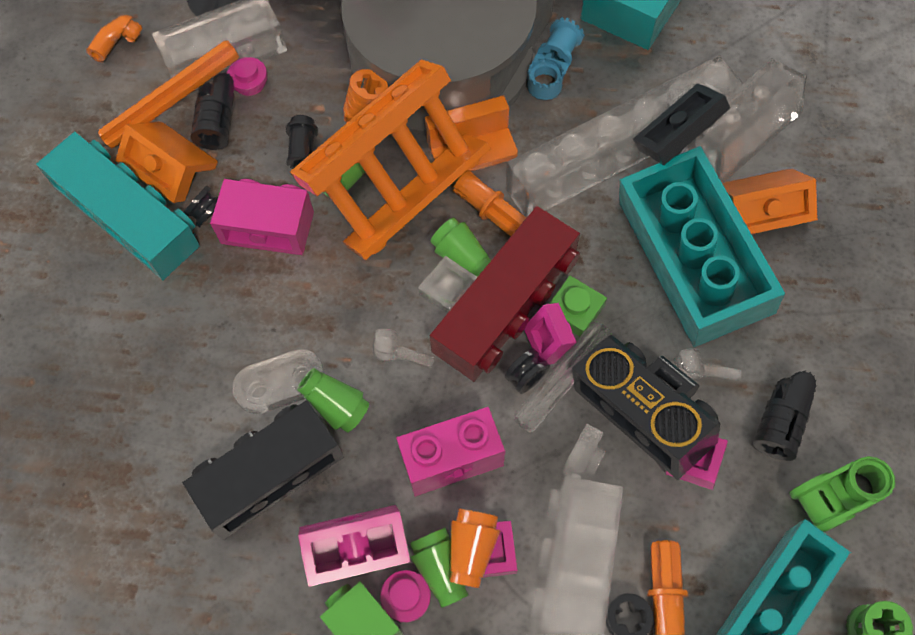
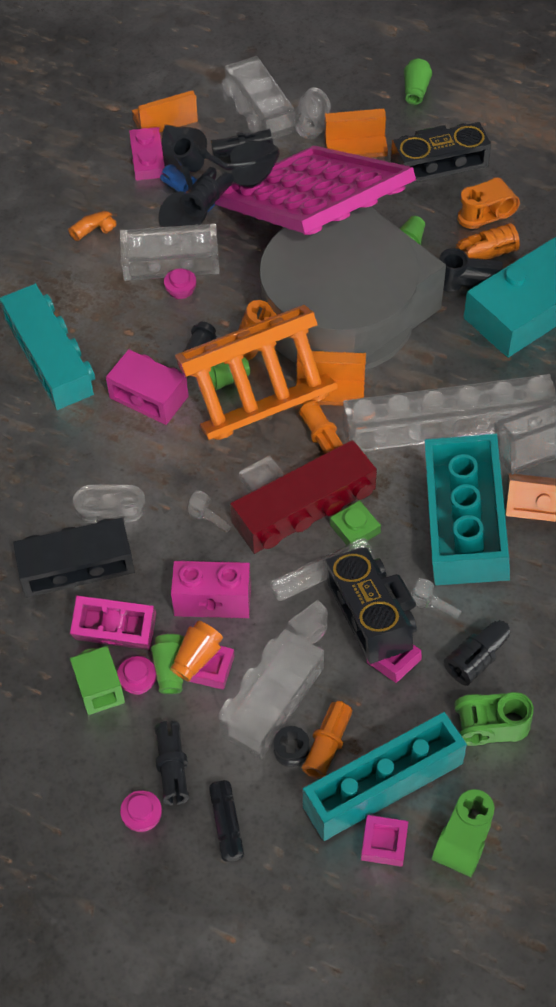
camera: 20 degrees right, 10 degrees down
orange axle [98,40,239,148] -> none
orange panel [115,122,218,203] -> none
black bush [184,186,218,228] -> none
black hinge [190,72,235,150] -> none
bright green cone [297,368,369,433] -> none
bright green cone [430,217,491,280] -> none
black bush [505,349,551,394] -> none
dark pink plate [524,303,576,365] -> none
dark azure connector [527,17,584,100] -> none
black plate [633,83,731,165] -> none

